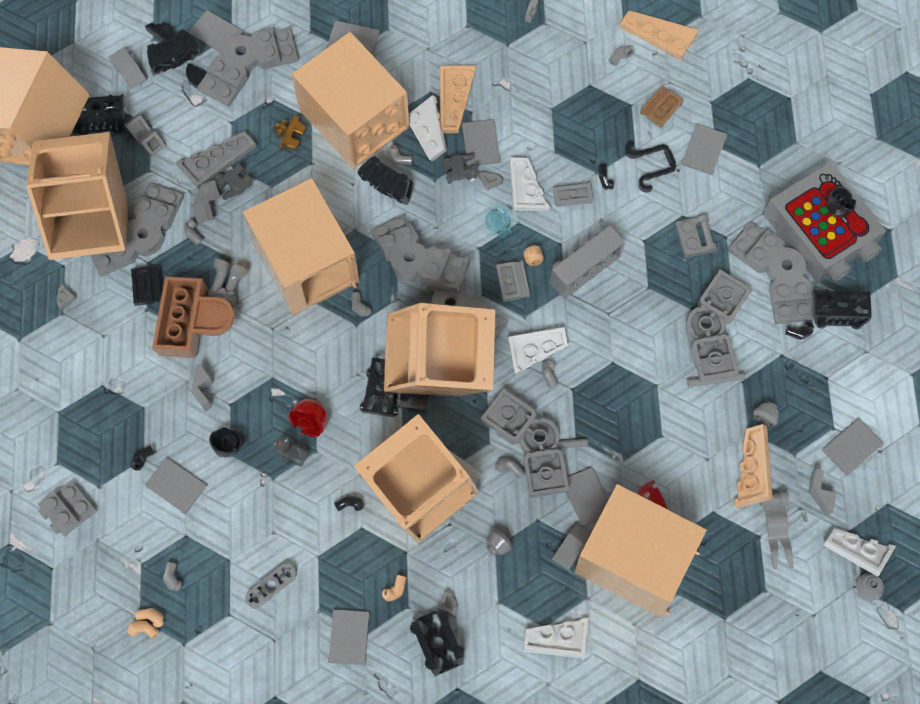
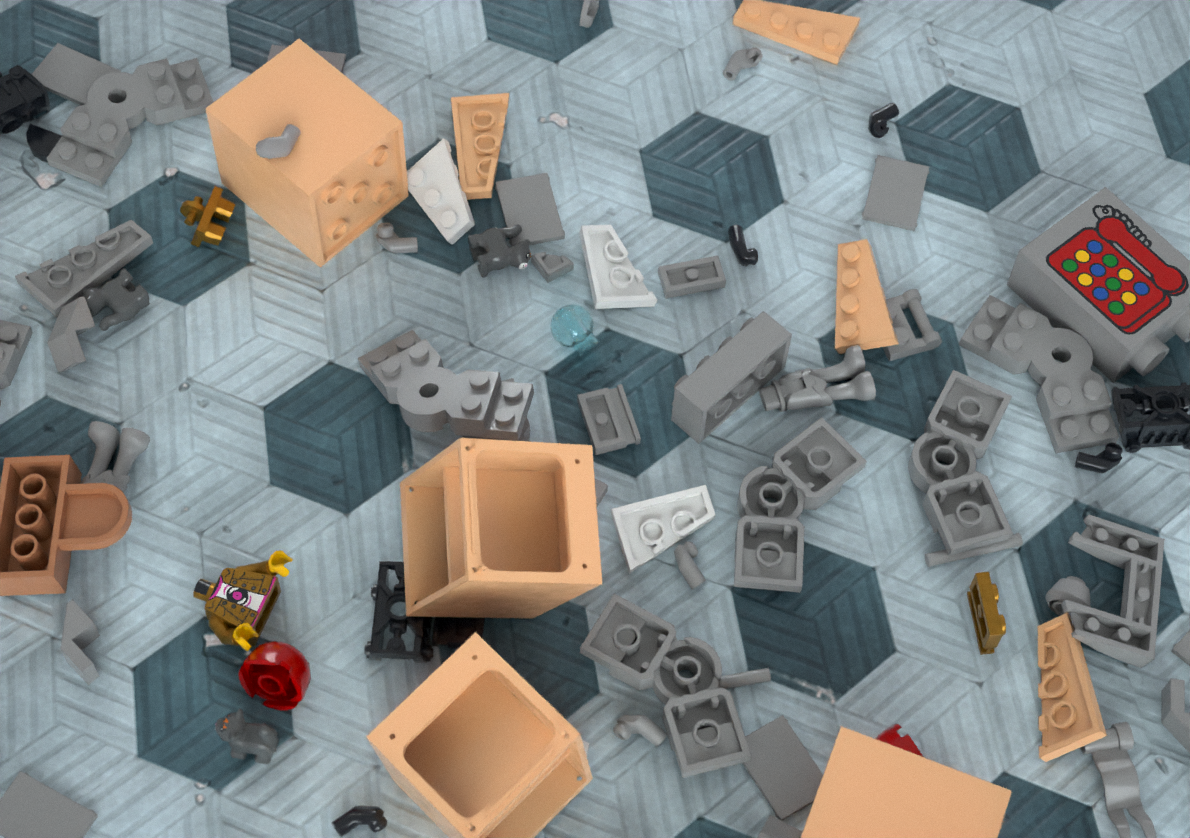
camera: 10 degrees left, 10 degrees down
light grey arm [184,219,203,246] -> none
black hair [209,427,245,458] -> none
light nougat piece [243,178,359,316] -> none
light grey arm [351,292,371,317] -> none
black piece [357,156,414,205] -> none
light nougat piece [523,245,544,266] -> none
black piece [625,141,677,193] -> none
medium nougat plate [640,85,684,128] -> none
black hair [826,186,856,218] -> none
none -> torso [193,550,293,651]
none -> light grey arm [256,124,301,159]
none -> light grey plate [734,417,867,593]
none -> light grey piece [759,345,876,412]
none -> light nougat wing [835,239,899,354]
none -> black arm [868,102,899,138]
none -> pearl gold plate [967,572,1006,655]
none -> light grey wedge [1062,515,1165,668]

